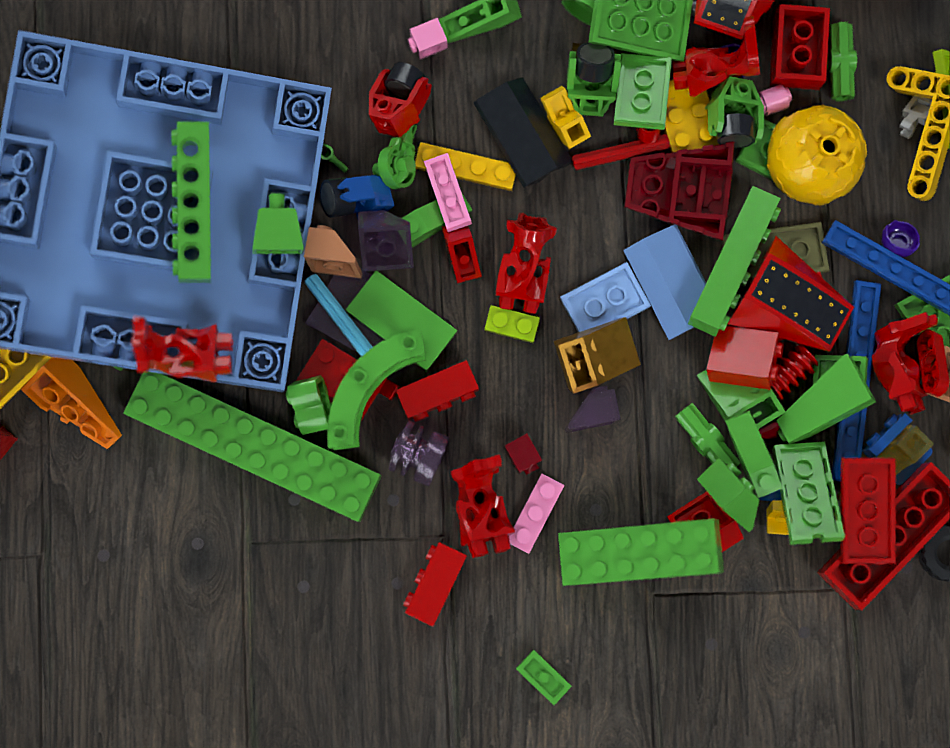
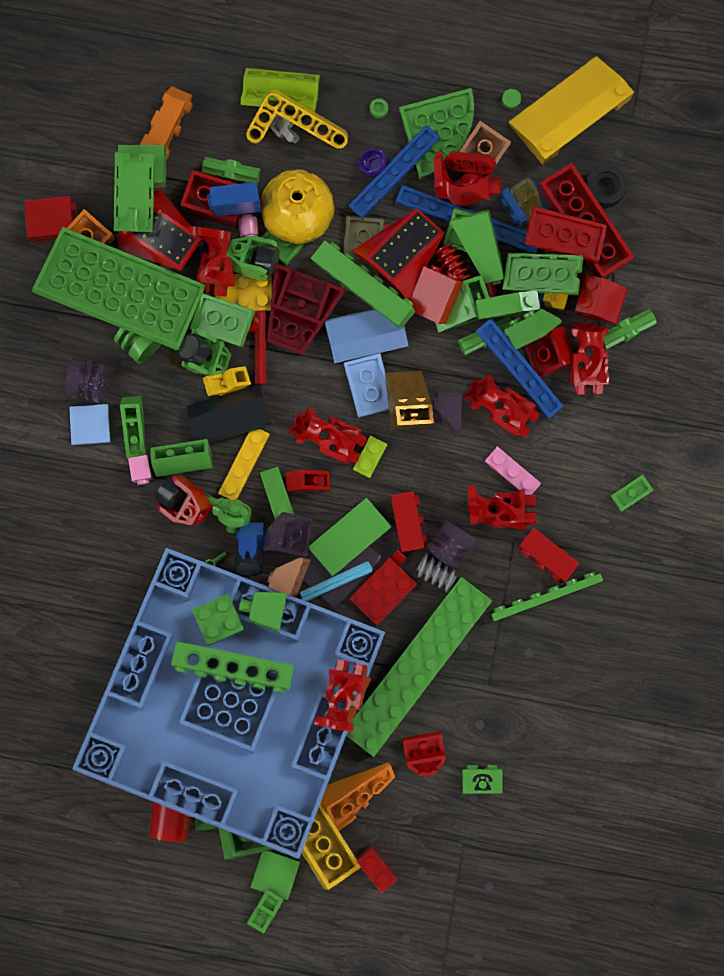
camera: 70 degrees left, 0 degrees up
bright green brick [286,375,332,435] -> none
bright green fence [328,329,426,450] -> none
bright pink plate [424,153,472,232] -> none
dark red brick [504,433,542,475] -> none
bright green brick [558,519,724,586] -> none
none -> bright green brick [151,439,213,477]
none -> bright green plate [192,594,244,646]
none -> blue brick [207,182,261,217]
none -> red slope [402,731,445,776]
none -> light grey piece [416,554,459,593]
none -> red hips [461,375,539,437]
none -> bright green brick [462,765,503,794]
none -> blue plate [475,318,563,419]
none -> bright green plate [490,572,603,622]
none -> red hips [569,322,609,395]
none -> red slope [575,275,628,325]
none -> bright green piece [604,309,657,350]

